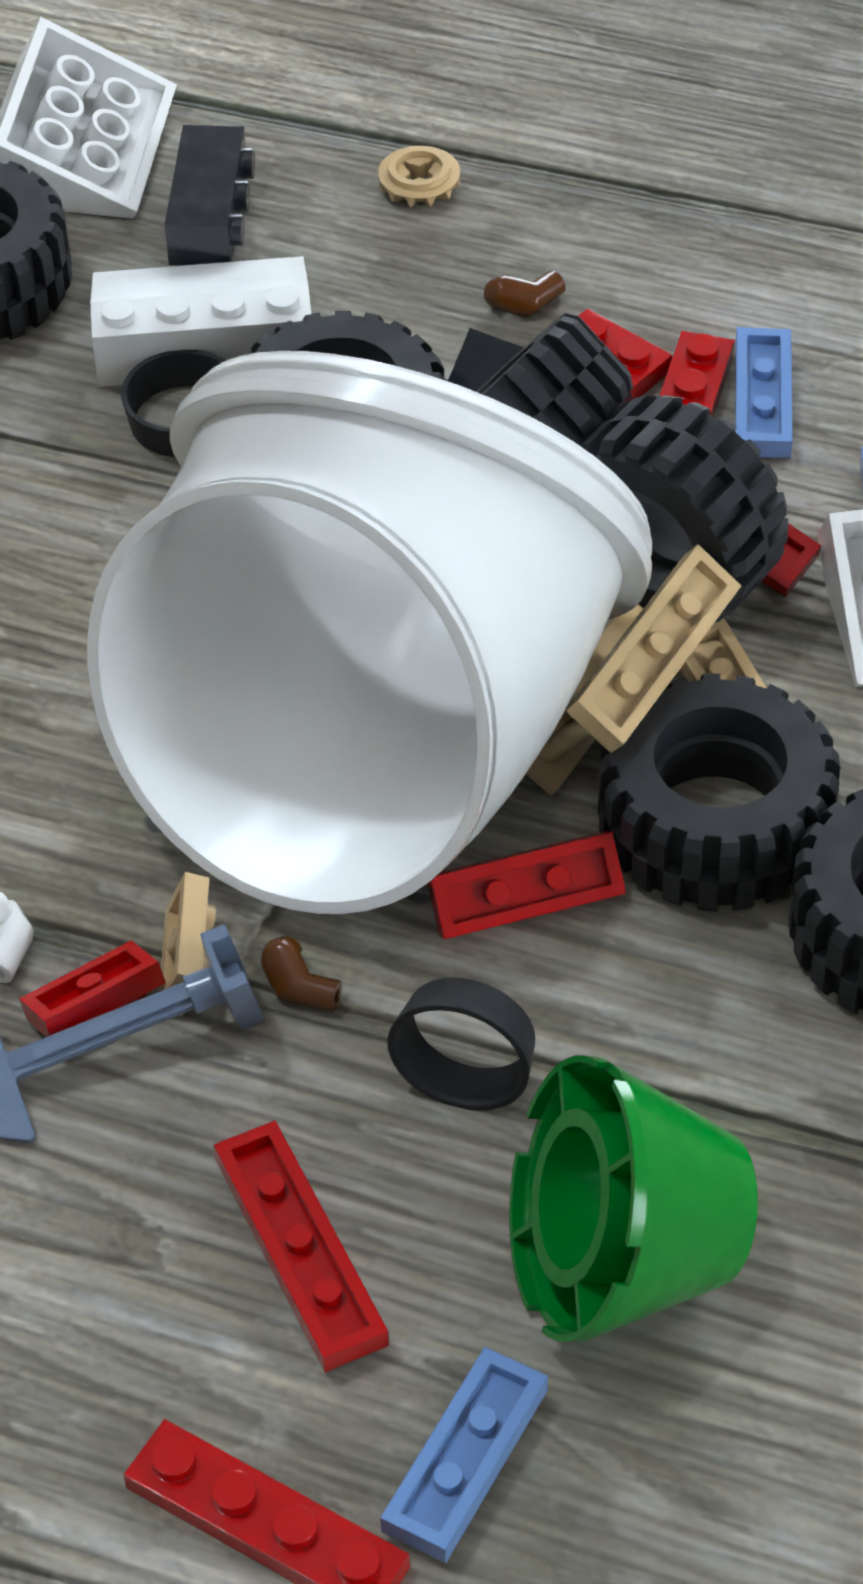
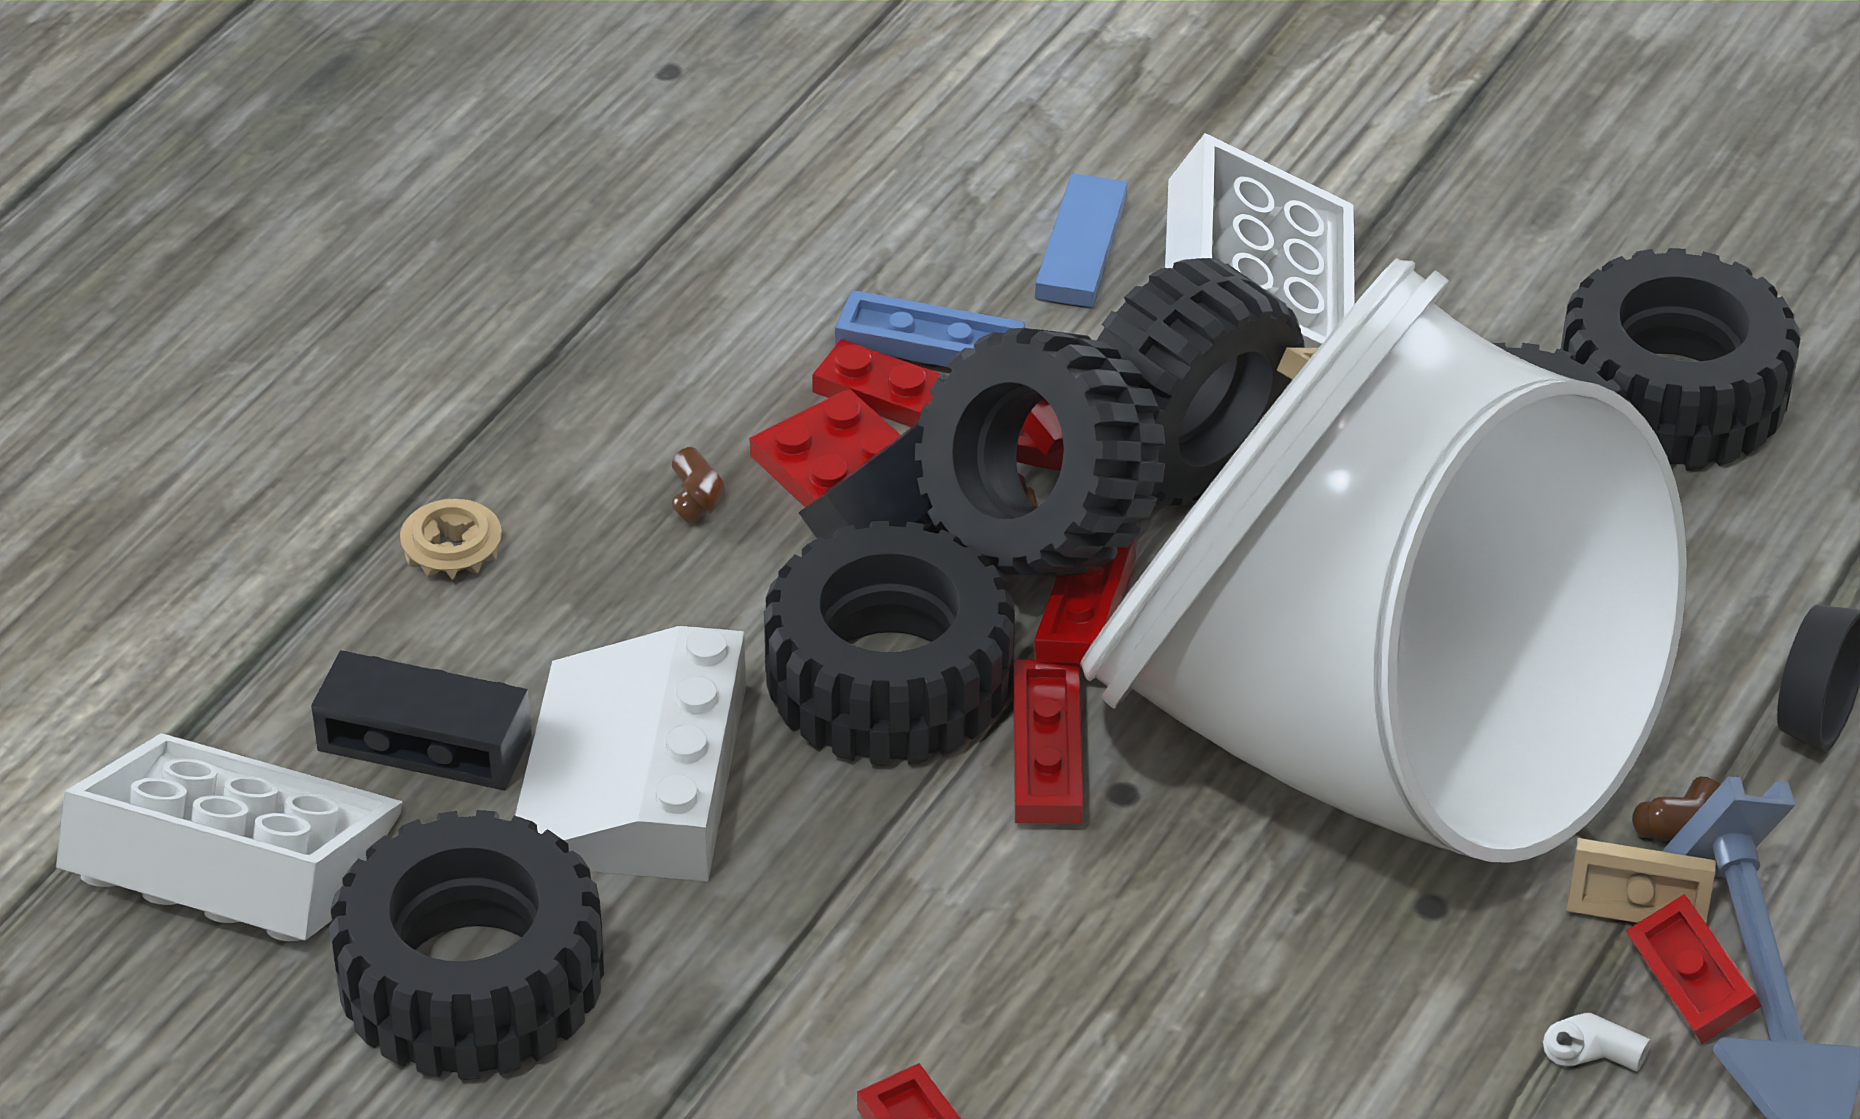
camera: 80 degrees left, 5 degrees down
black tyre [121,350,226,457] -> none

